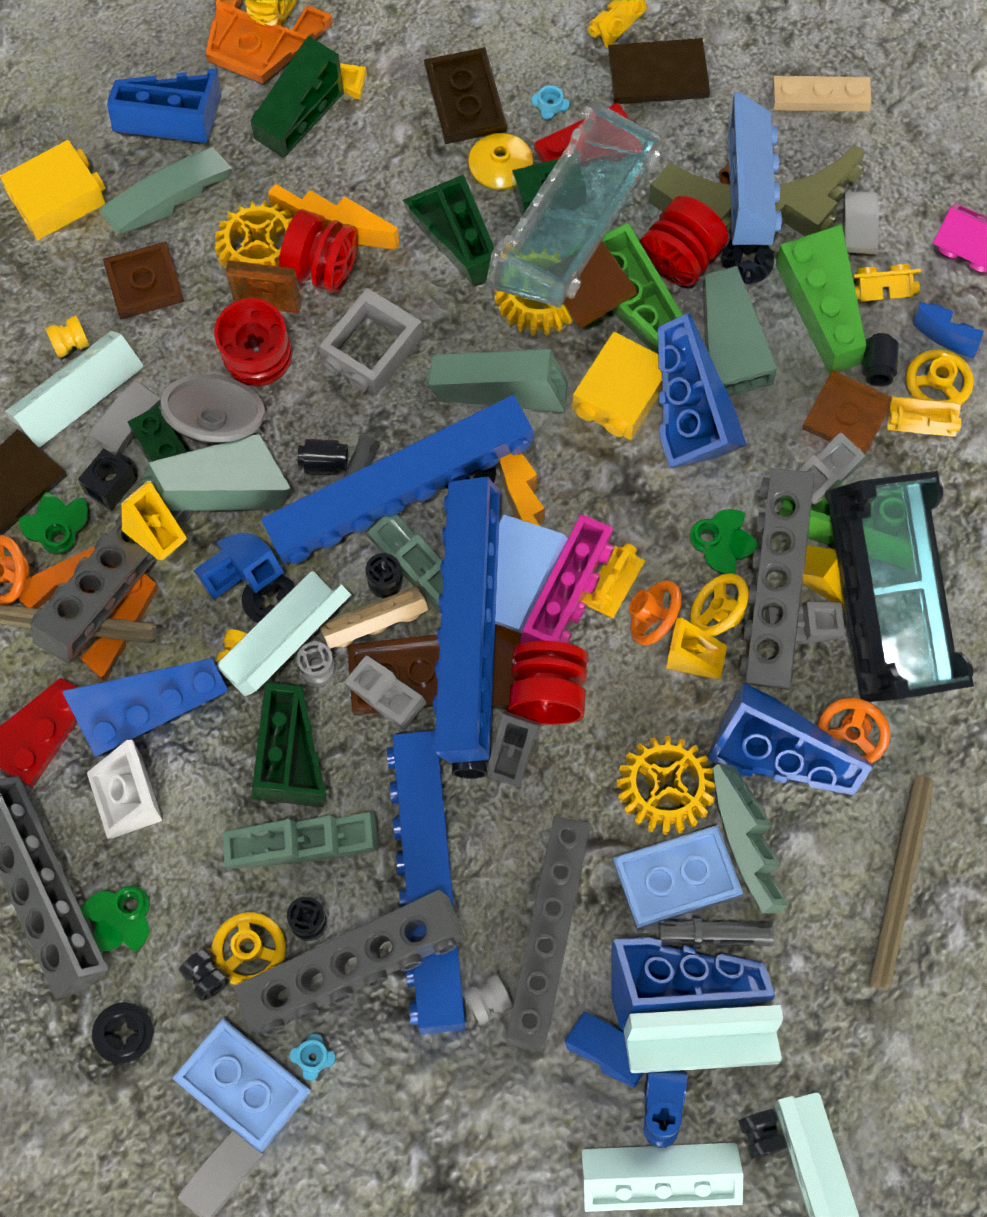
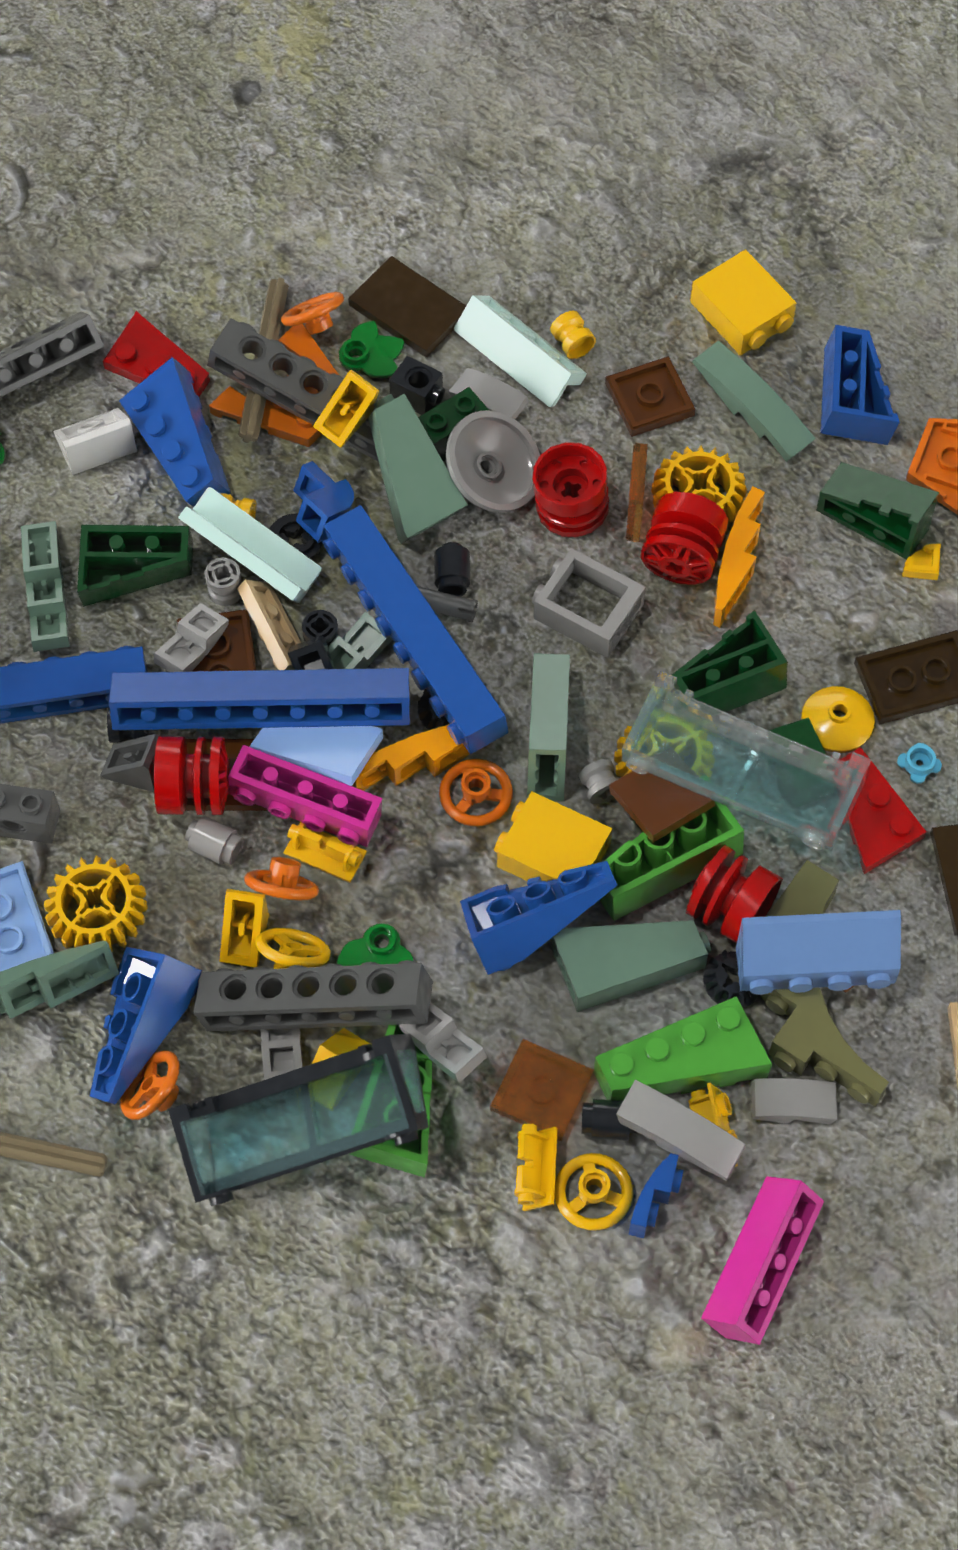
camera: 85 degrees right, 5 degrees down
none -> light grey brick [185,816,244,865]
none -> black slope [288,635,334,670]
none -> orange piece [439,759,513,826]
none -> light grey wheel [578,759,619,804]
none -> light grey slope [616,1080,746,1181]

